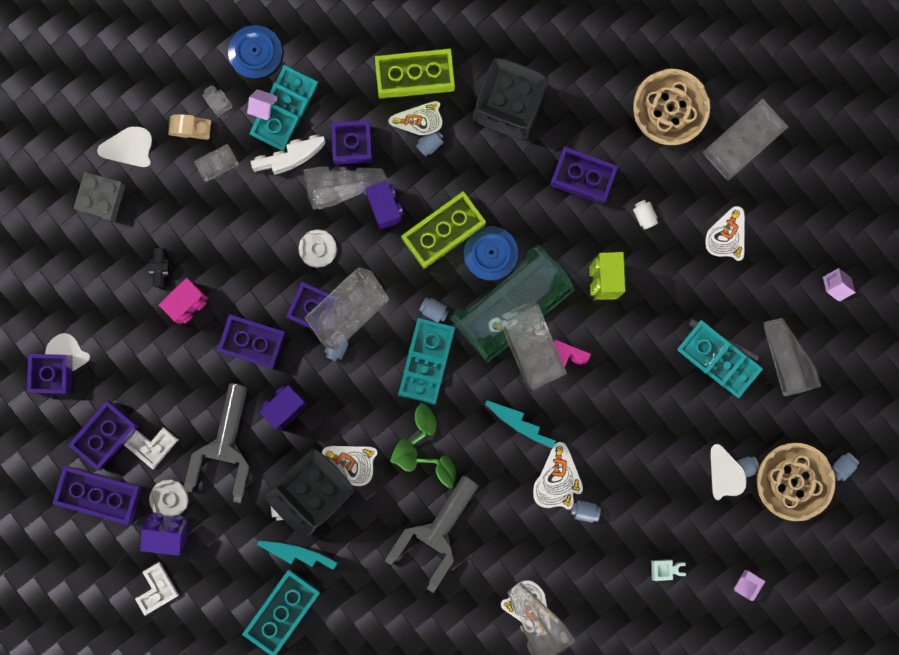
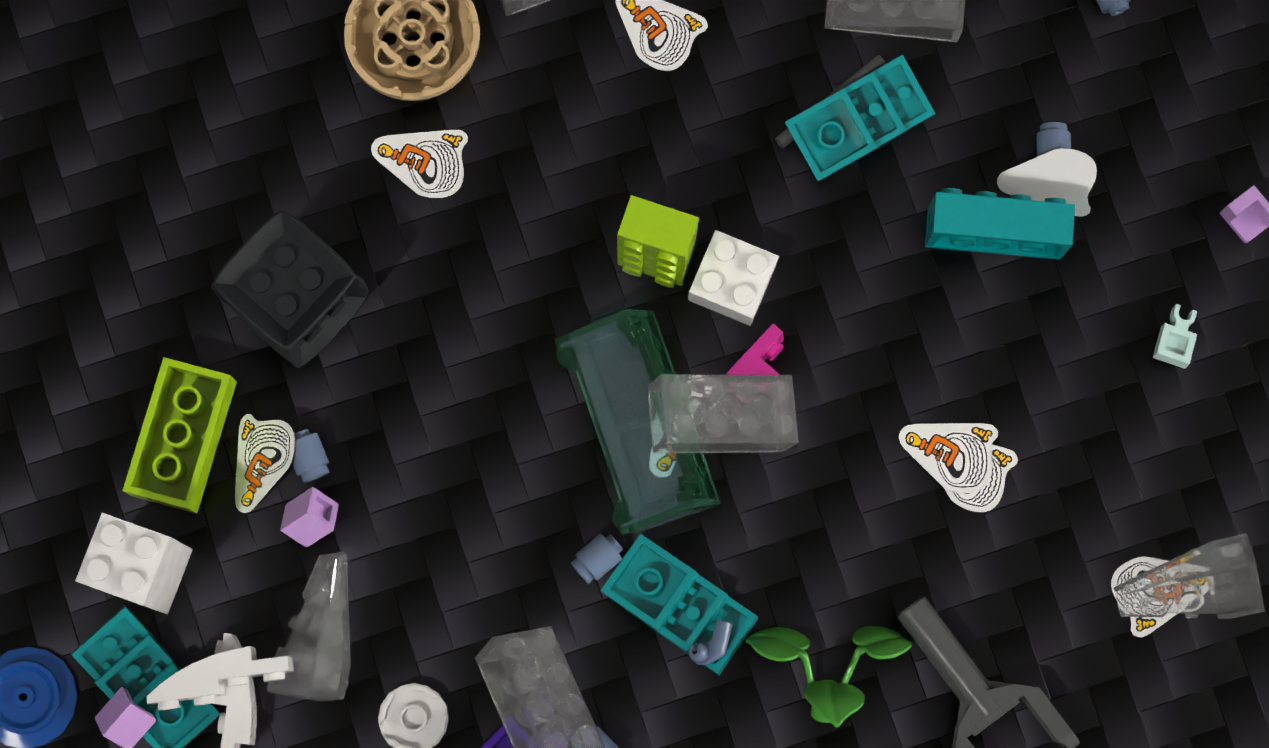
camera: 65 degrees left, 5 degrees down
dark purple brick [331,121,372,165] -> none
dark purple brick [365,180,403,230] -> none
lime brick [401,191,486,269] -> none
blue piece [464,226,518,281] -> none
teal slope [485,401,556,448] -> none
dark purple brick [550,147,618,205] -> none
sand blue brick [571,500,601,523] -> none
white brick [633,200,658,230] -> none
tan brick [757,443,835,521] -> none
none -> white brick [75,513,193,615]
none -> white slope [146,646,294,710]
none -> lavender panel [280,486,339,547]
none -> sticker [371,130,468,198]
none -> white brick [688,230,779,326]
none -> sand blue arm [689,620,733,665]
none -> teal brick [925,188,1075,260]

